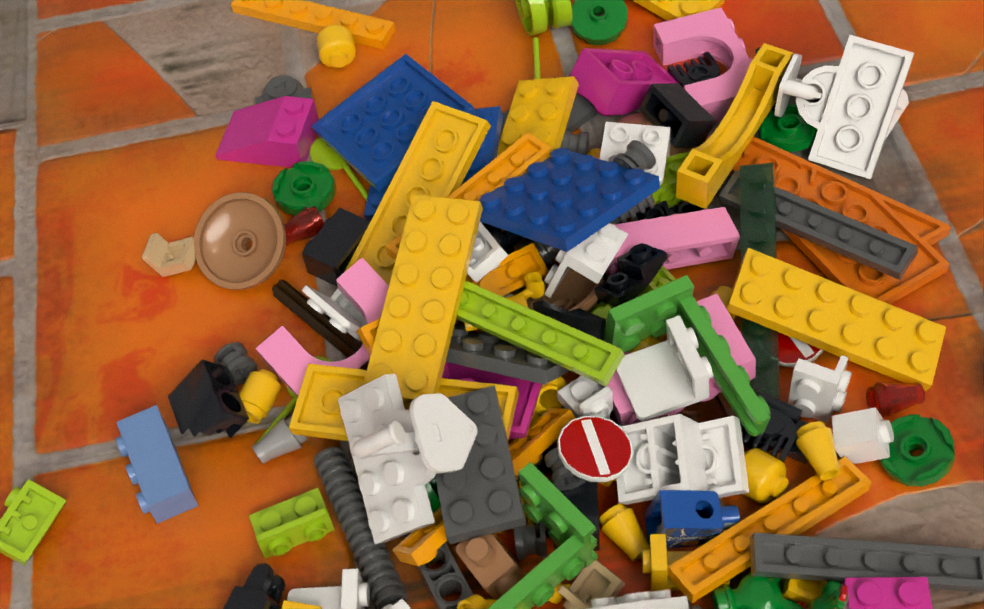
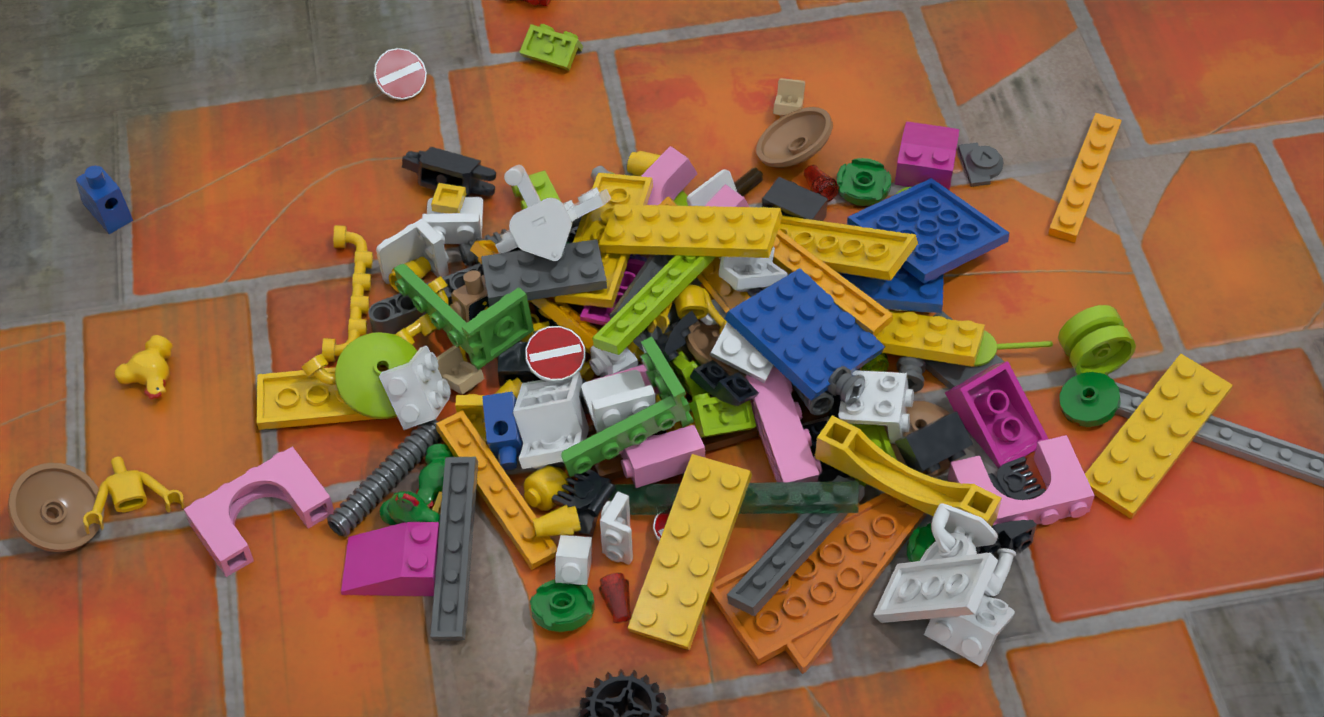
camera: 85 degrees right, 0 degrees up
medium blue brick [115,405,198,524] -> none
black piece [168,359,249,438] -> none
dark grey wheel [214,342,257,386] -> none
yellow head [317,25,356,68] -> none

